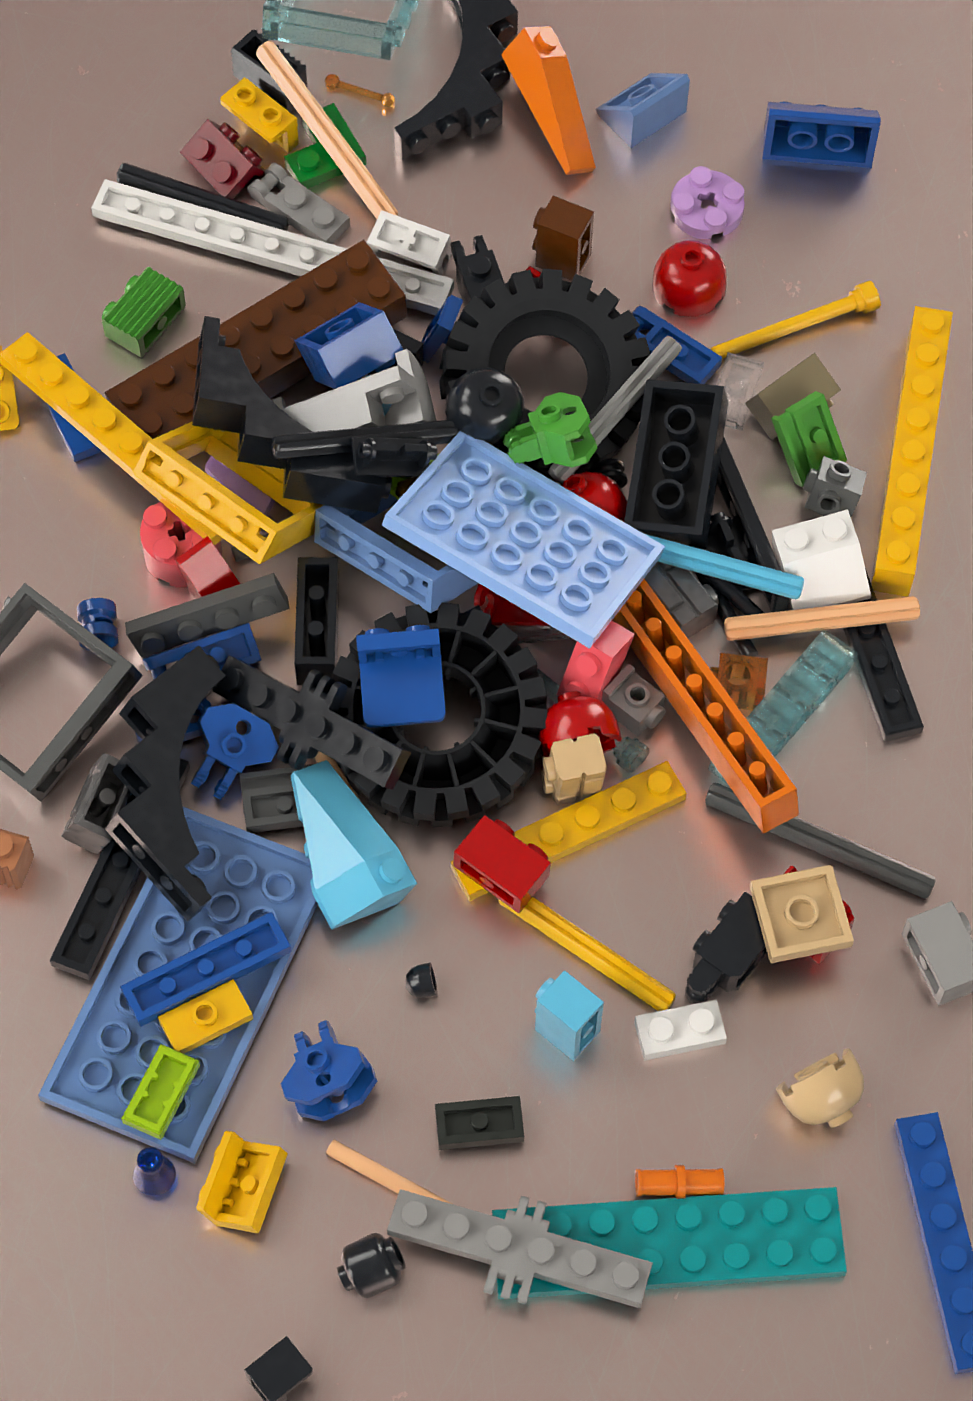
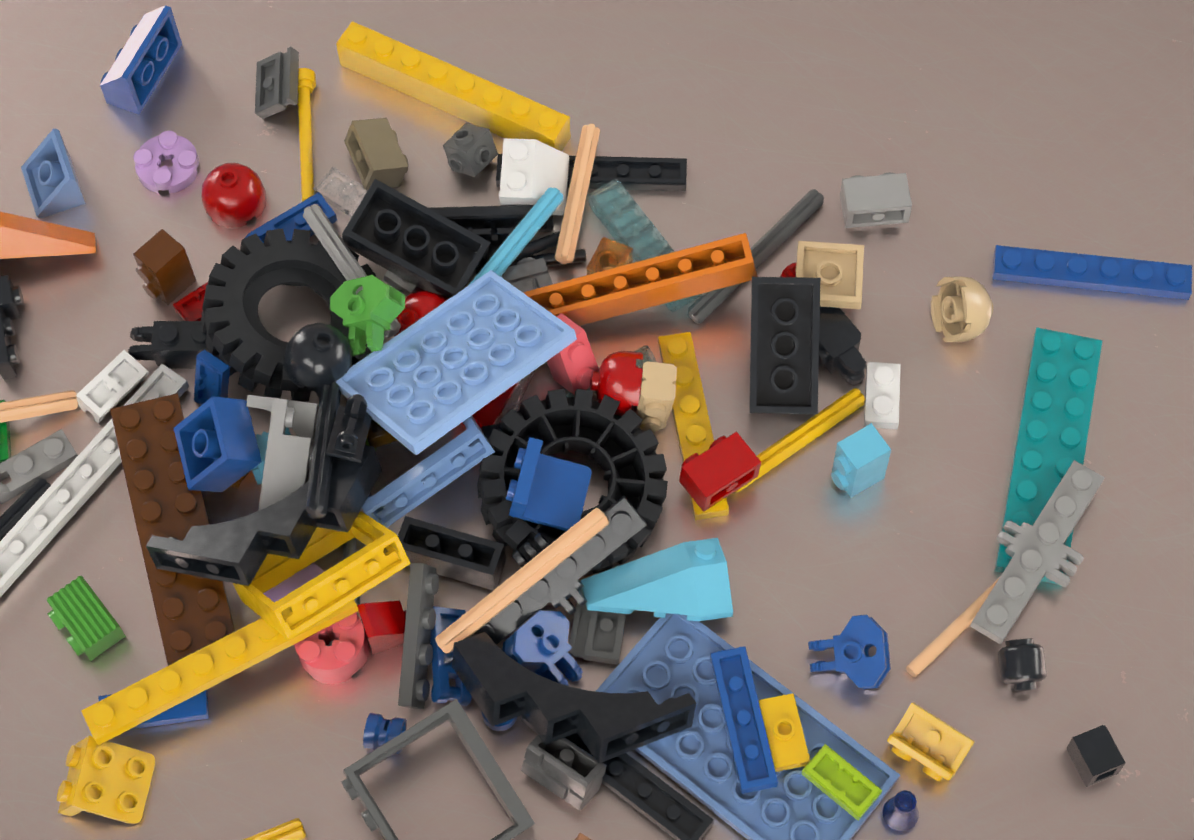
camera: 70 degrees left, 0 degrees up
black hinge [406,962,437,998] -> none
pearl dark grey plate [435,1096,524,1150] -> none
light grey brick [602,664,666,736] -> none
orange pin [635,1165,724,1199] -> none
bright green plate [771,391,847,487] -> none
none -> dark grey plate [255,47,299,119]
none -> light nougat axle [435,508,609,654]
none -> black brick [749,277,821,414]

